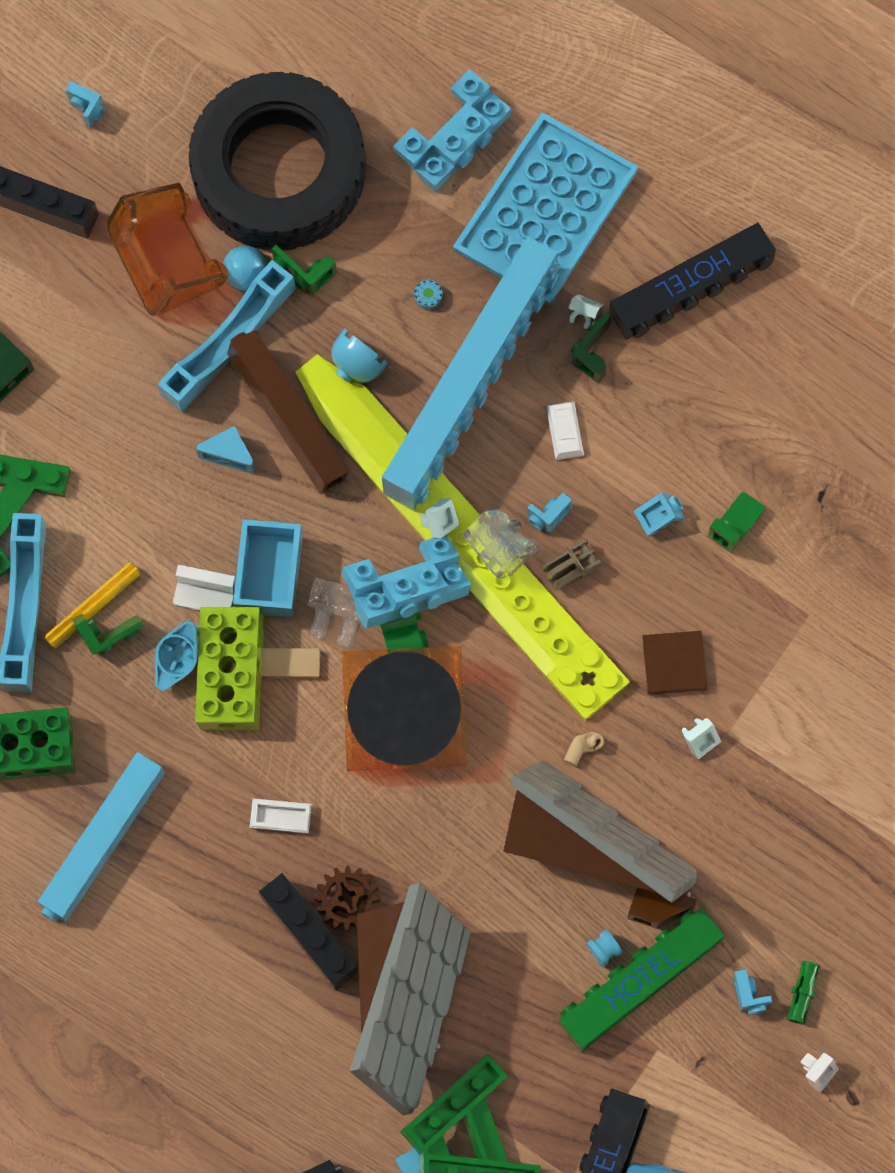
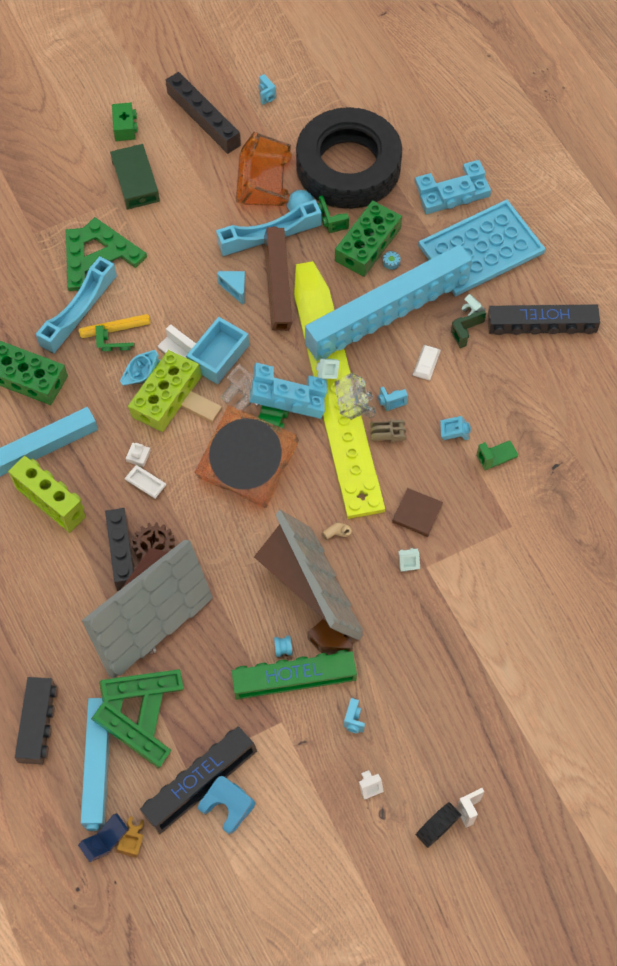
camera: 25 degrees right, 10 degrees down
medium azure cylinder [331,328,390,383] -> none
green pin [786,961,821,1025] -> none
none -> lime brick [8,455,86,533]
none -> white tile [126,443,151,467]
none -> green brick [335,200,402,277]

